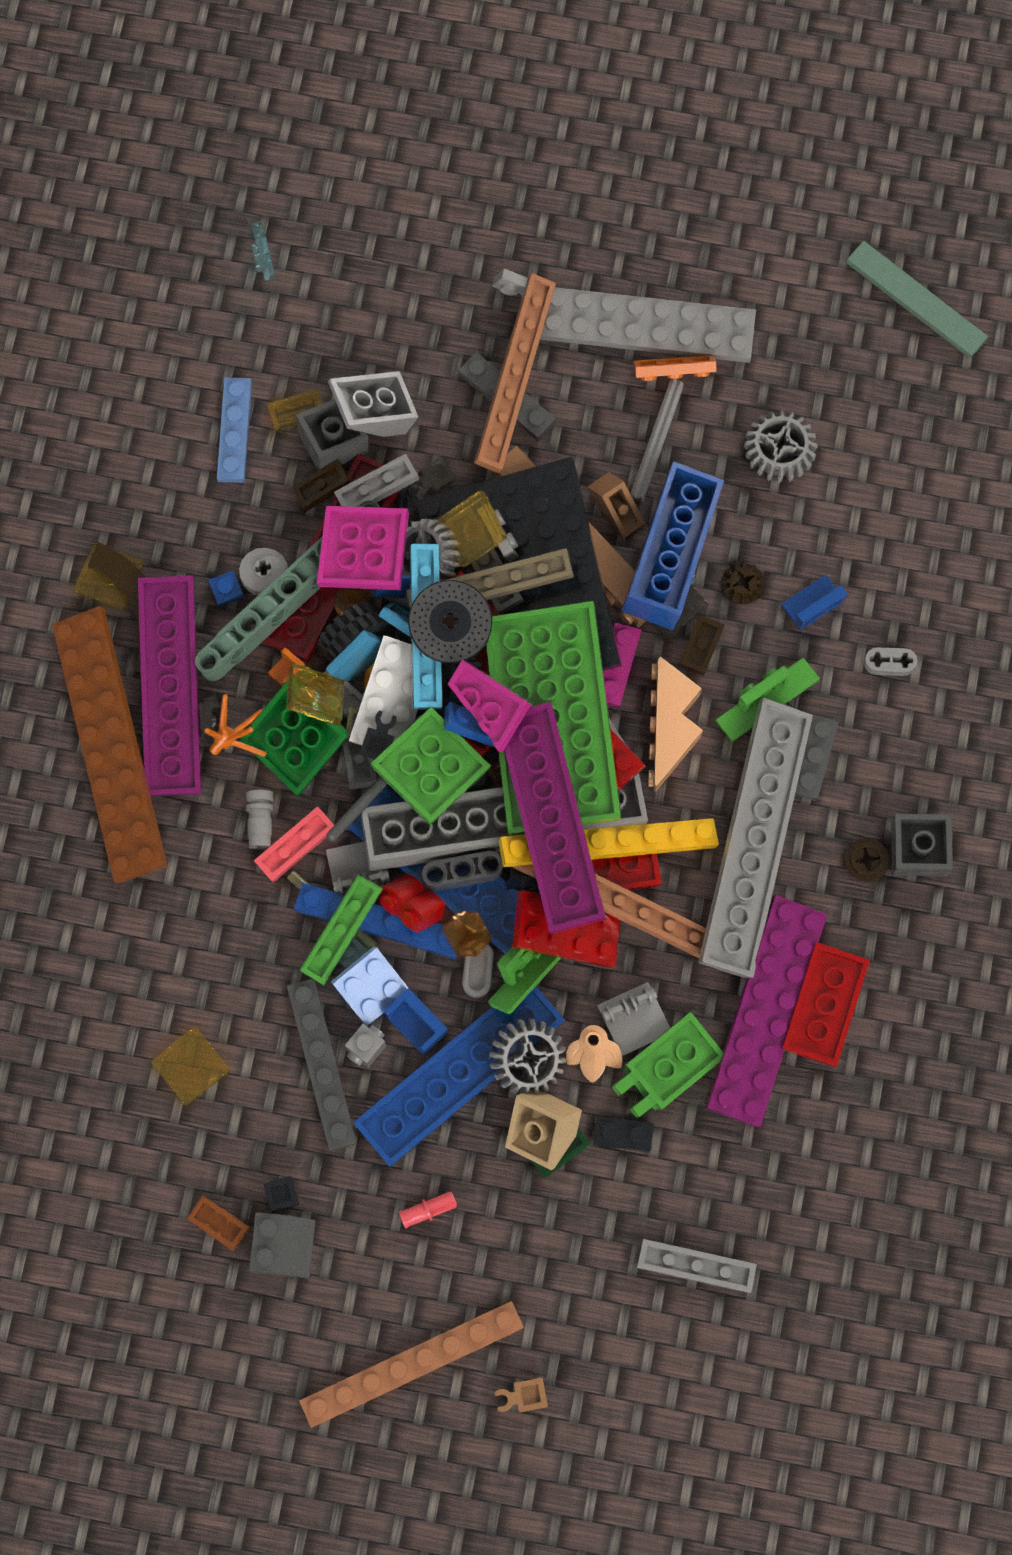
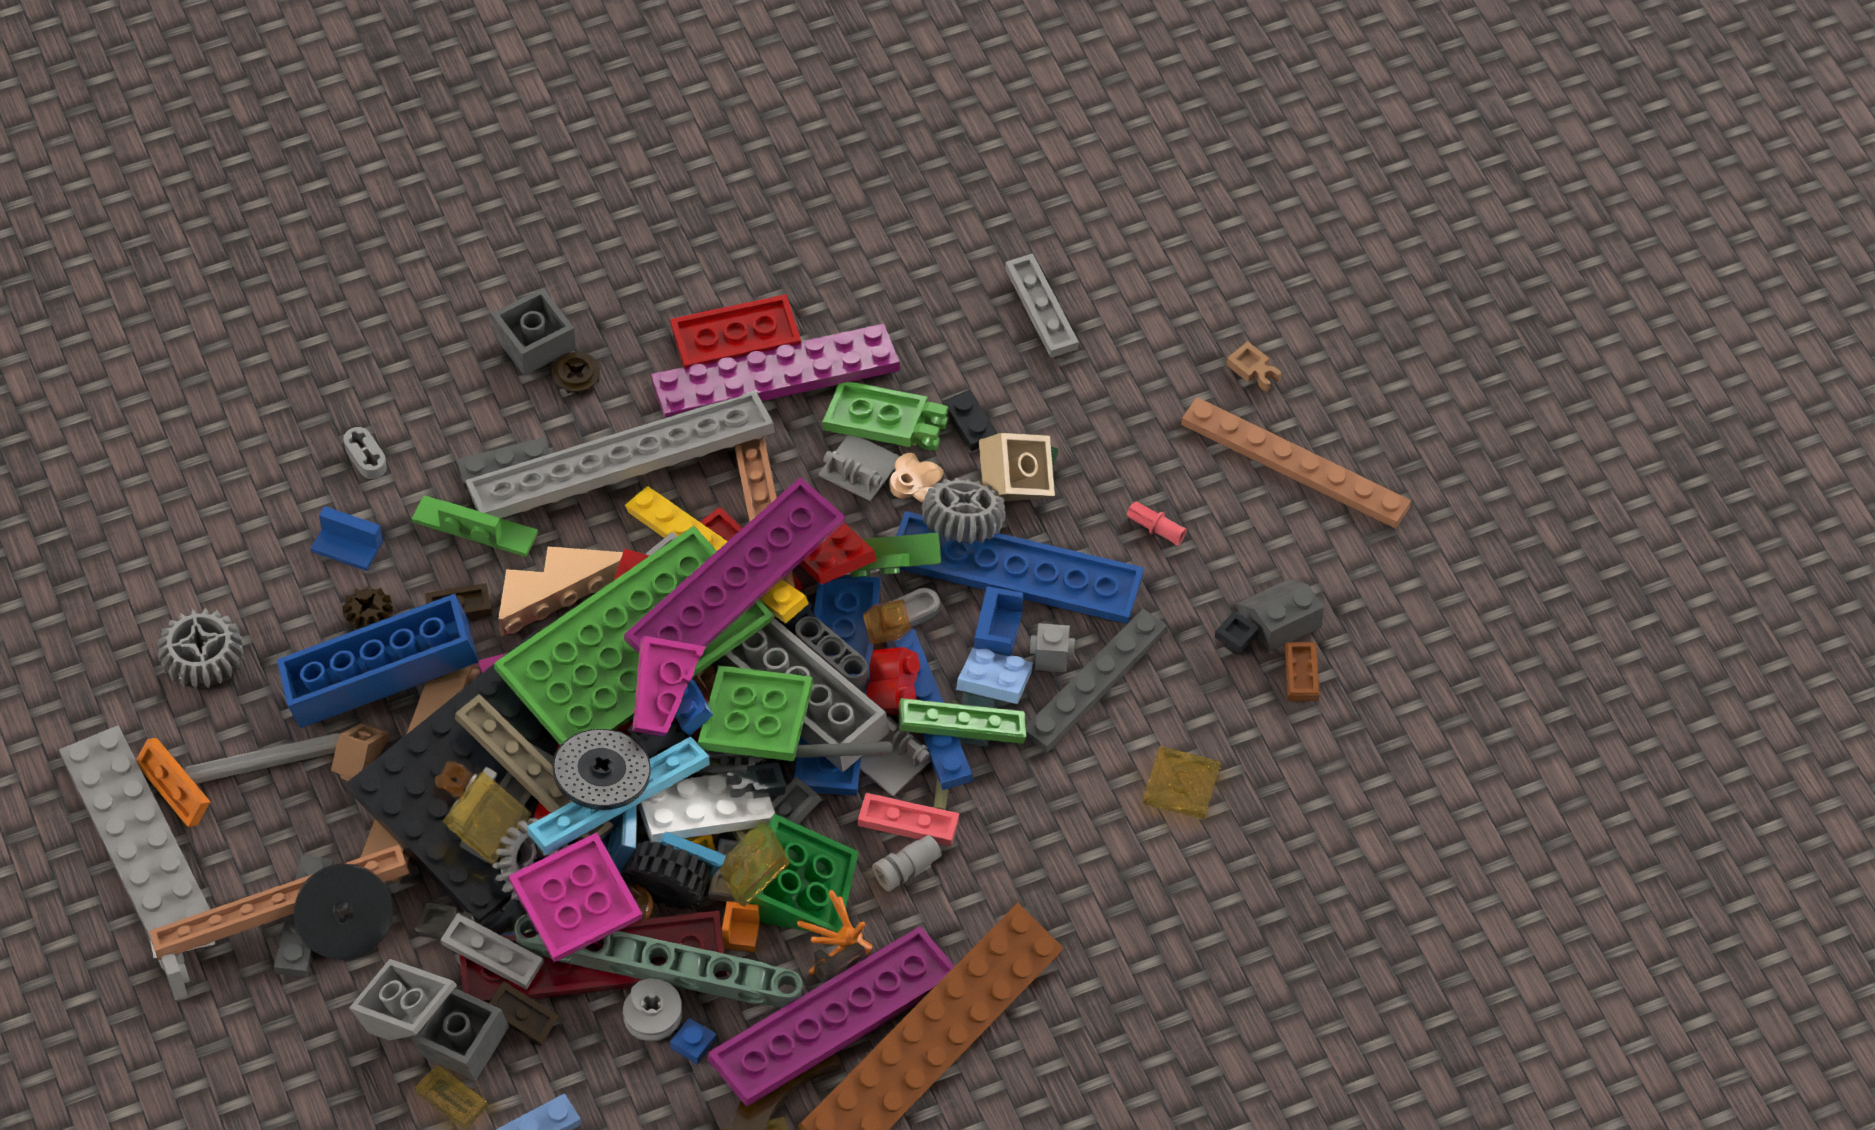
camera: 125 degrees left, 20 degrees down
none -> black piece [294,863,393,960]
none -> clear orange plate [435,761,473,798]

